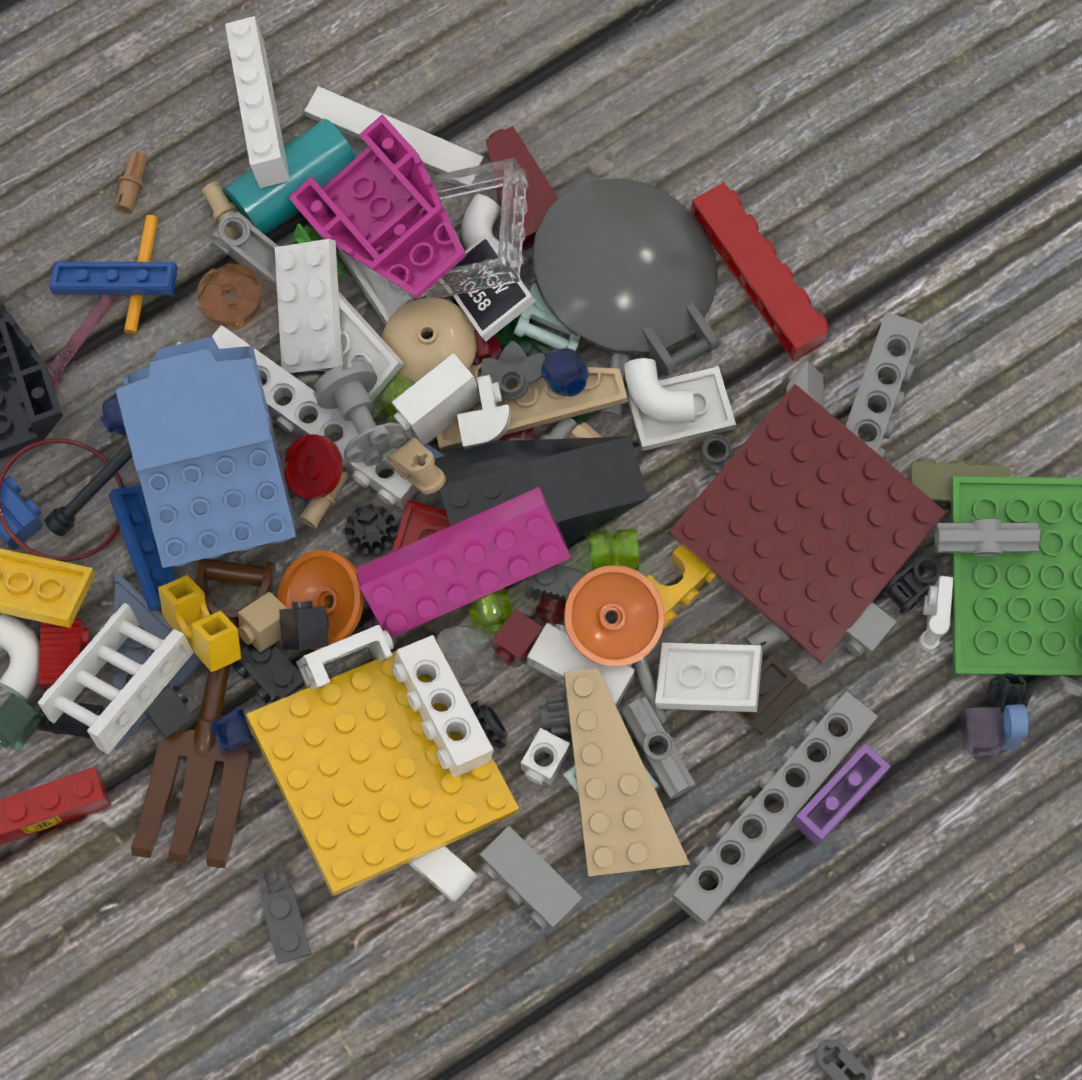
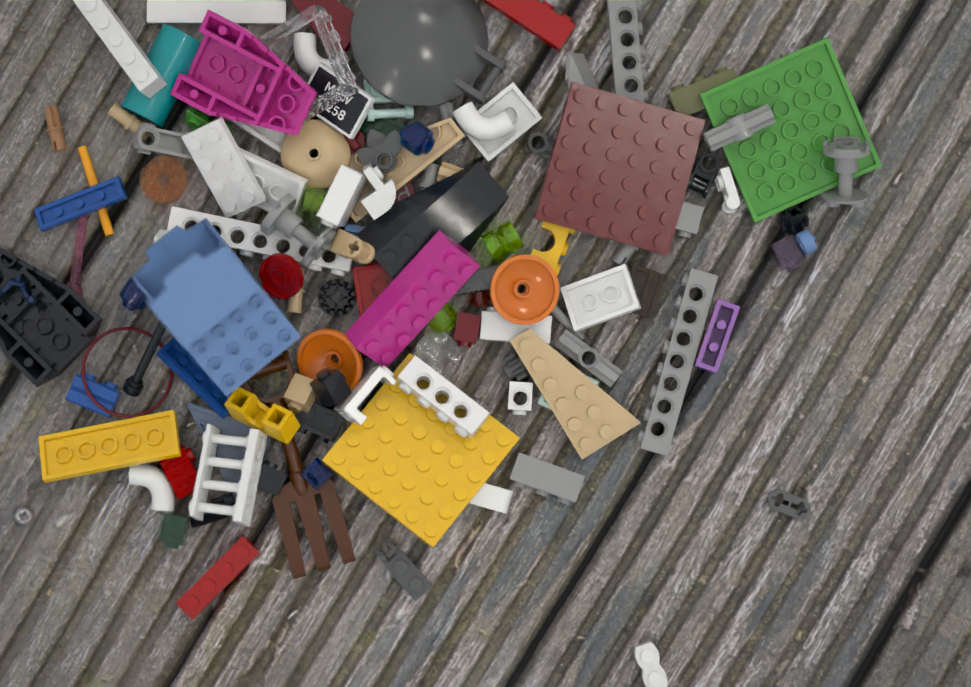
camera: 25 degrees left, 15 degrees up
black gear [471,700,508,749] -> none

